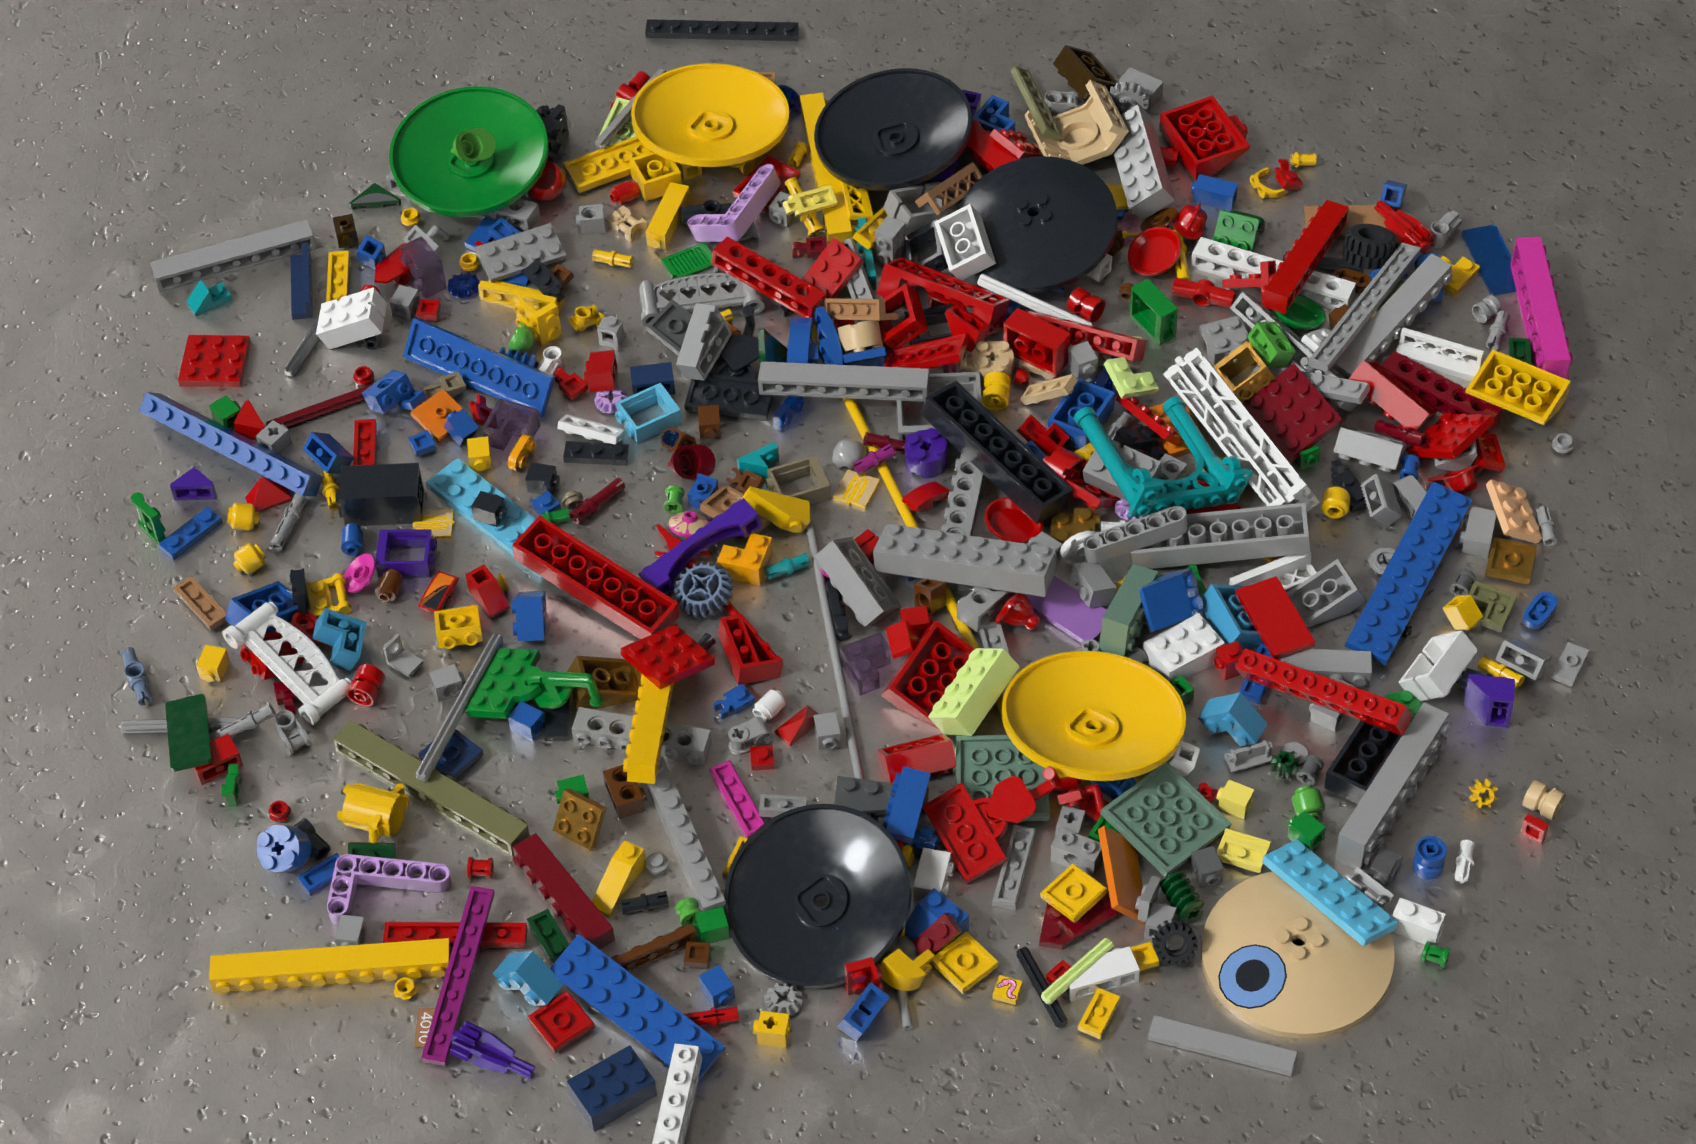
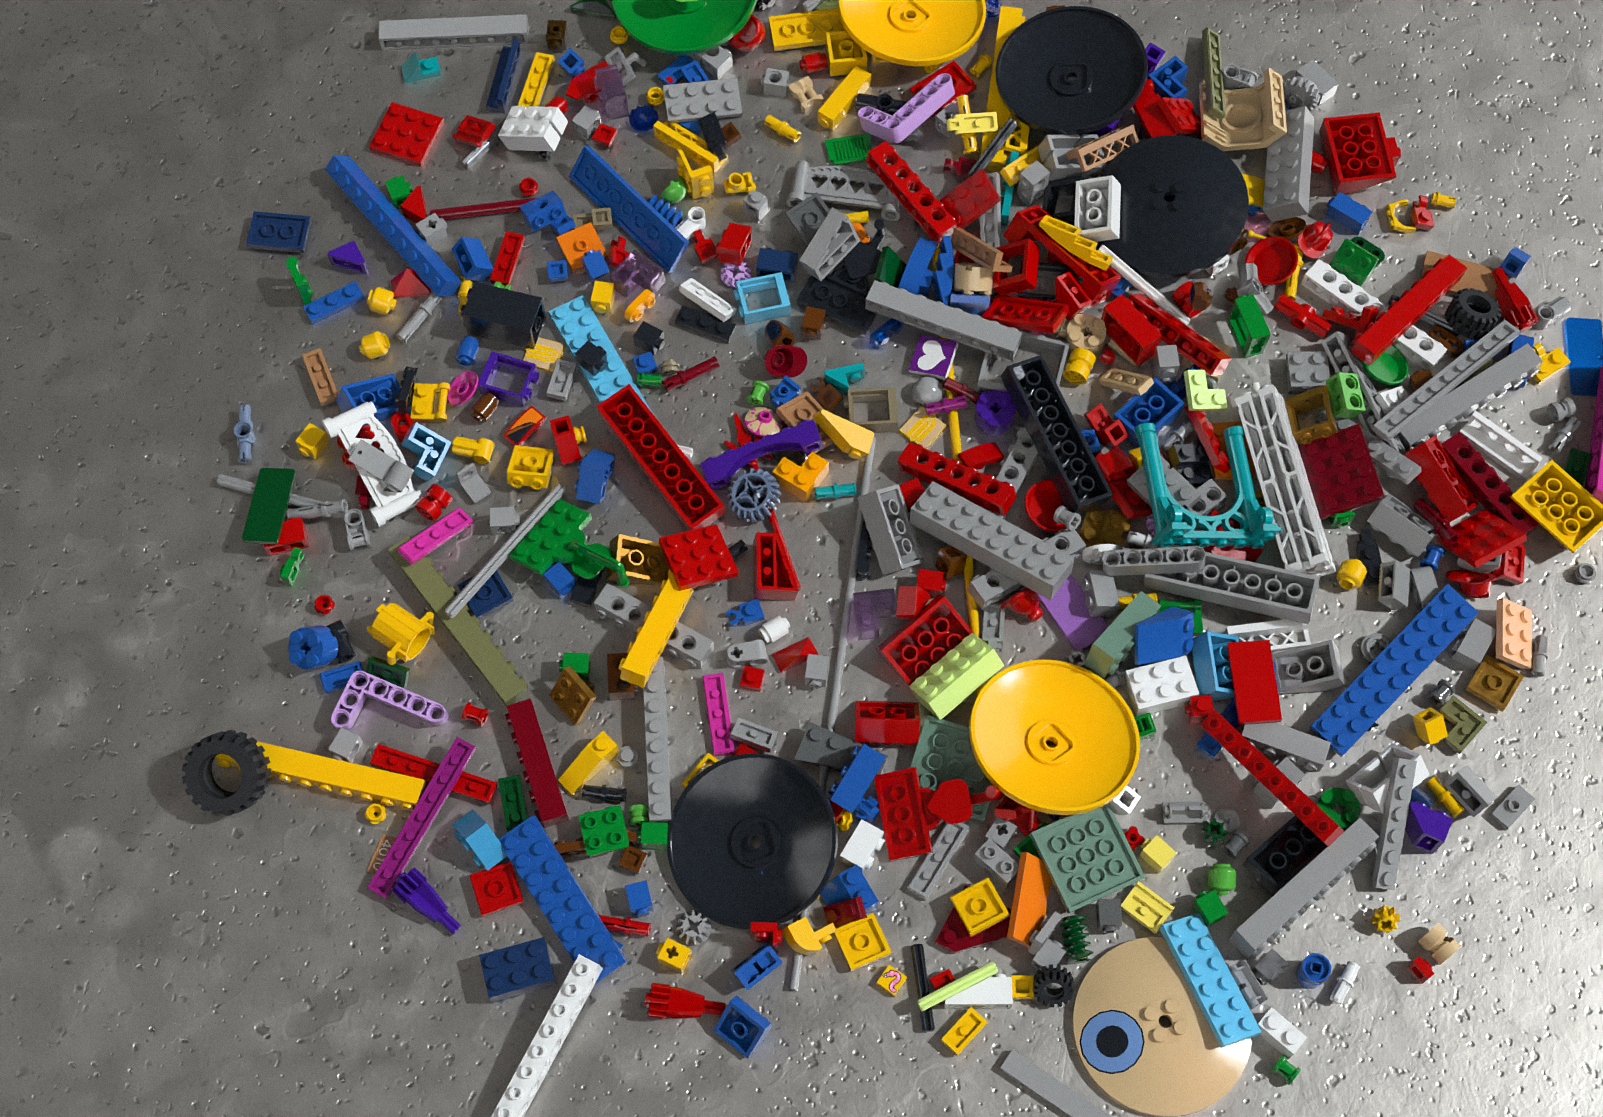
camera: 15 degrees right, 15 degrees up
dark brown brick [1053,45,1118,101] -> none
dark azure brick [1198,692,1268,746] -> none
blue plate [1523,592,1558,629] -> none
none -> black tyre [182,730,271,816]
none -> dark blue plate [246,211,312,253]
none -> light grey door [348,439,414,493]
none -> dark pink tile [397,507,473,565]
none -> red plate [452,115,496,148]
none -> yellow piece [452,436,495,464]
none -> light grey plate [546,359,578,401]
none -> green bracket [578,805,629,857]
none -> red piece [644,983,726,1019]
none -> blue brick [713,996,773,1059]
none -> red brick [897,442,1016,517]
none -> tile [909,335,958,379]
none -> black axle [967,118,1018,178]
none -> yellow slope [1039,215,1113,271]
none -> light grey bush [1053,506,1081,531]
none -> reddish brown rock [1189,282,1213,311]
none -> light grey piece [1236,263,1274,317]
none -> light grey plate [1371,757,1417,890]

